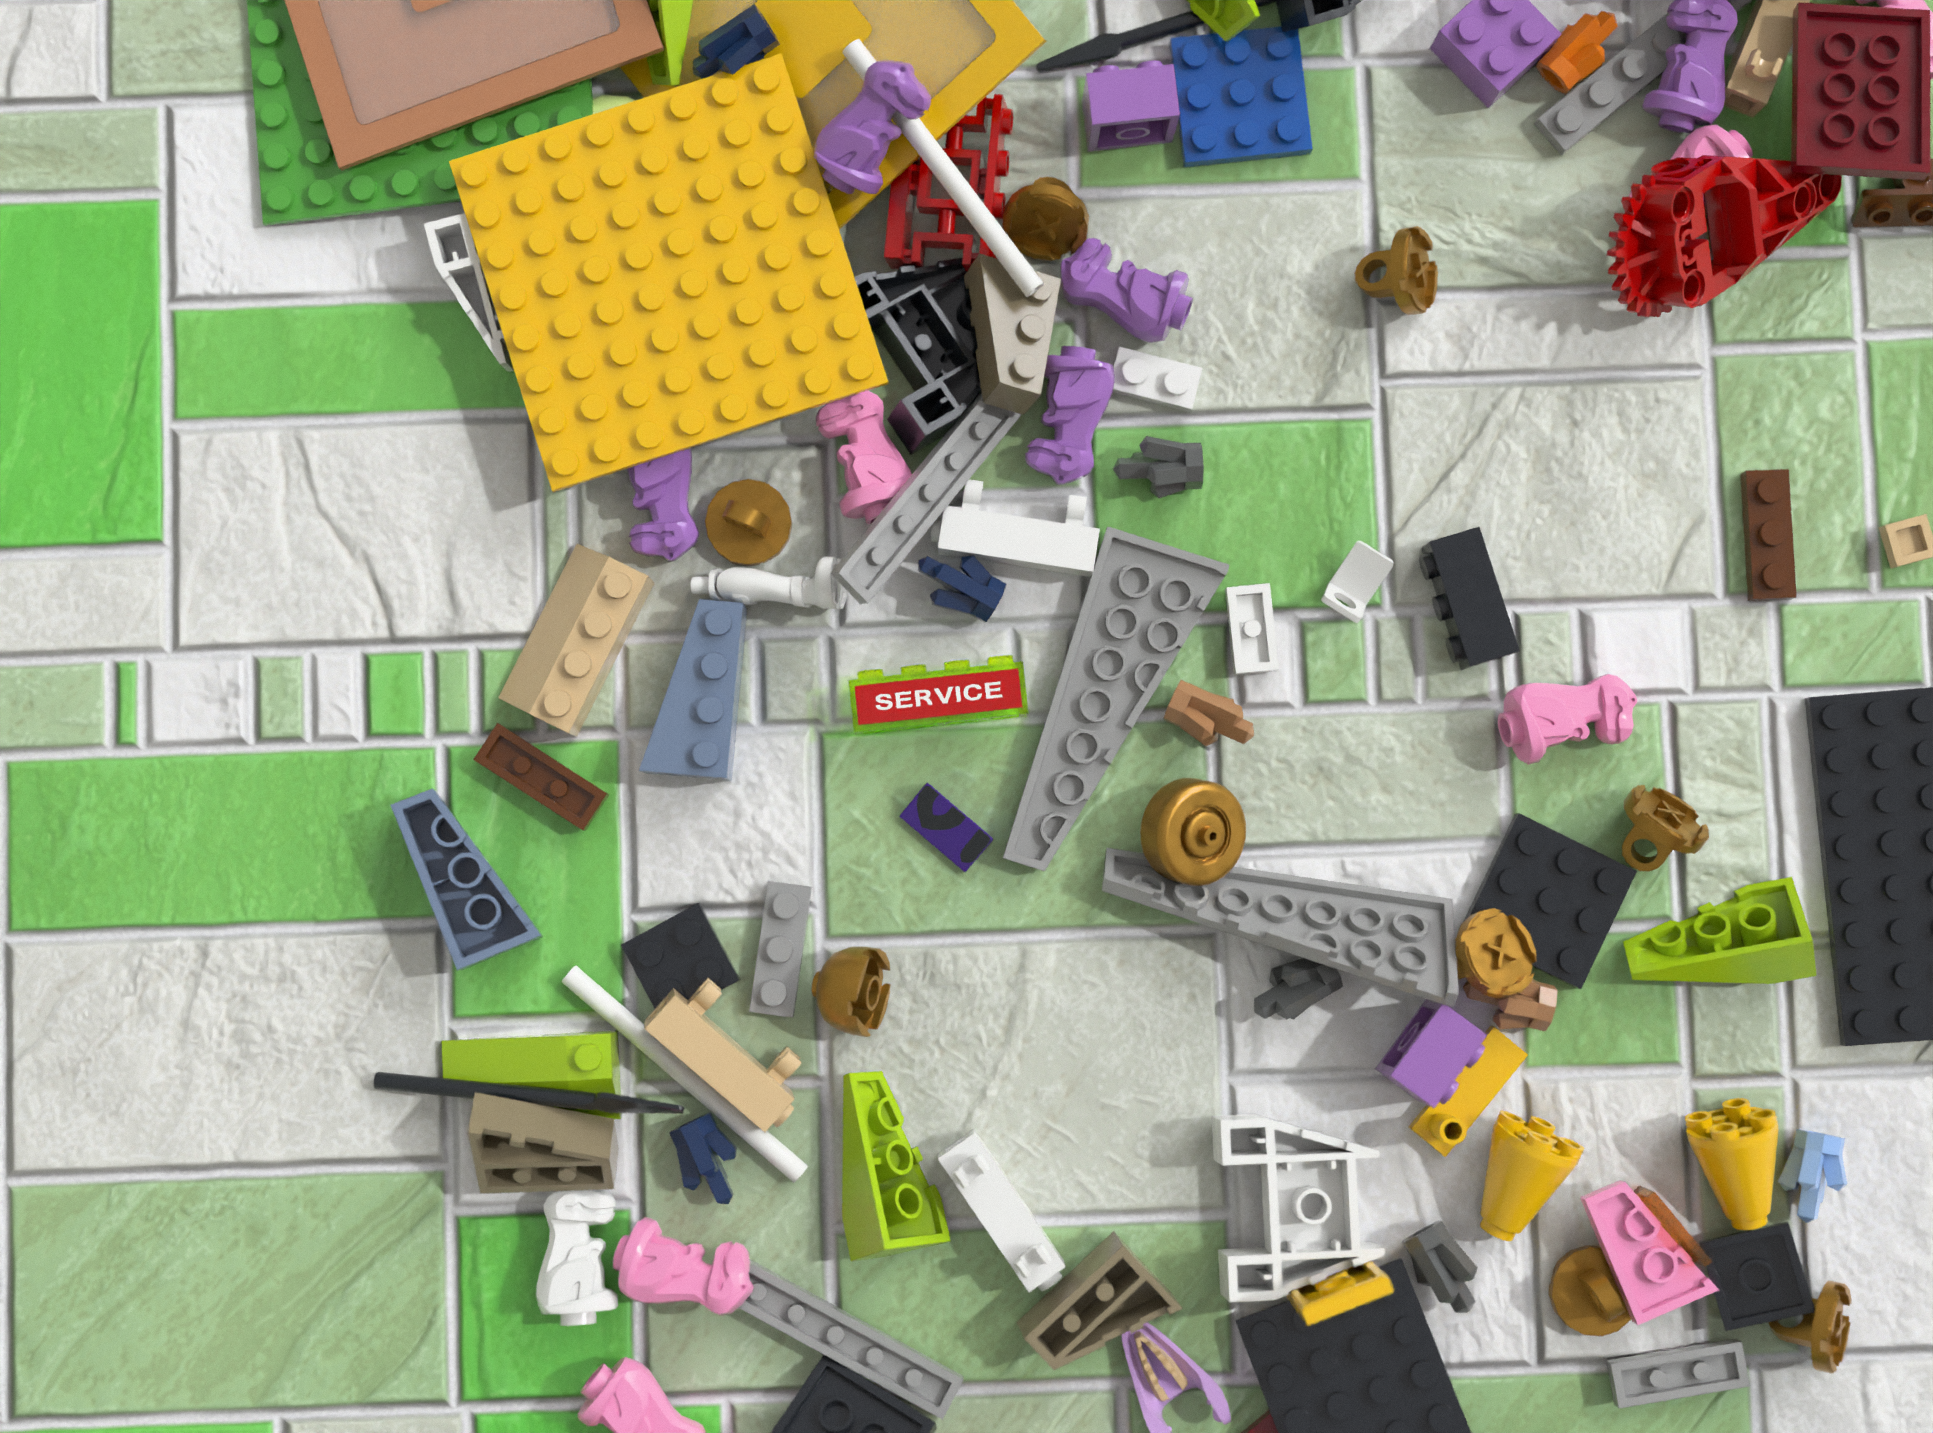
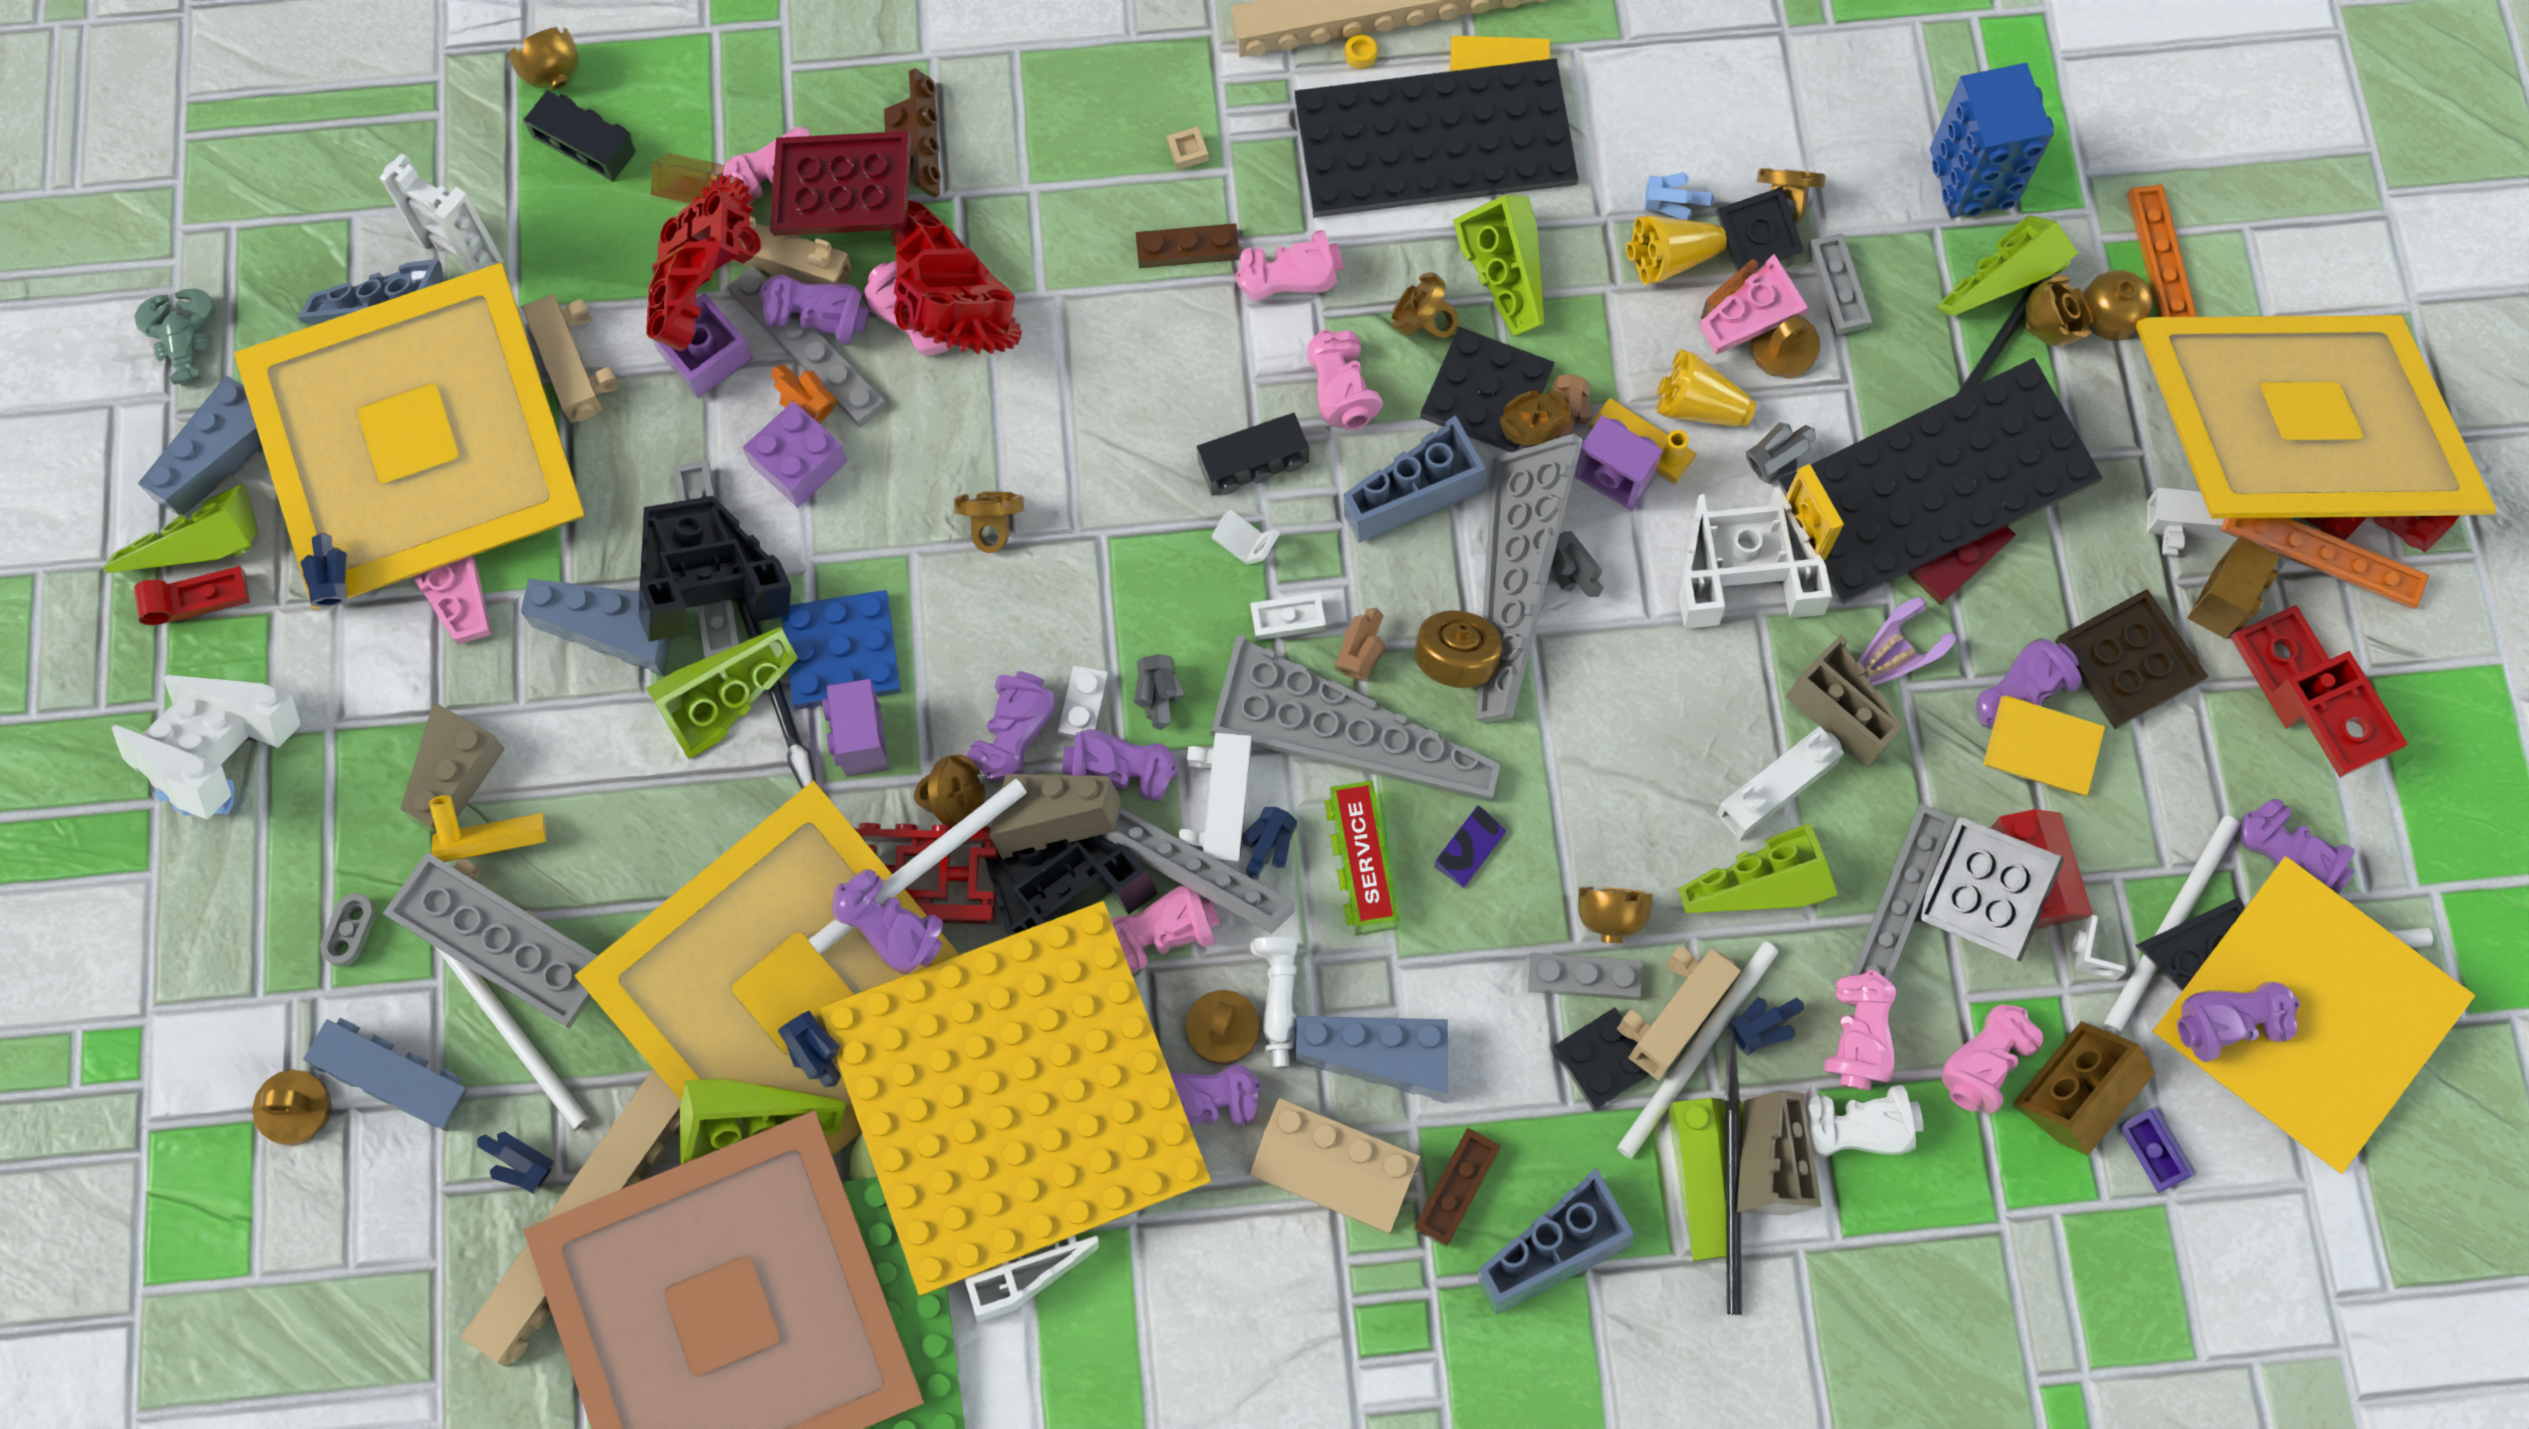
camera: 90 degrees left, 15 degrees down
none -> bright pink animal [1236,230,1344,301]
none -> sand blue wedge [1343,415,1486,543]

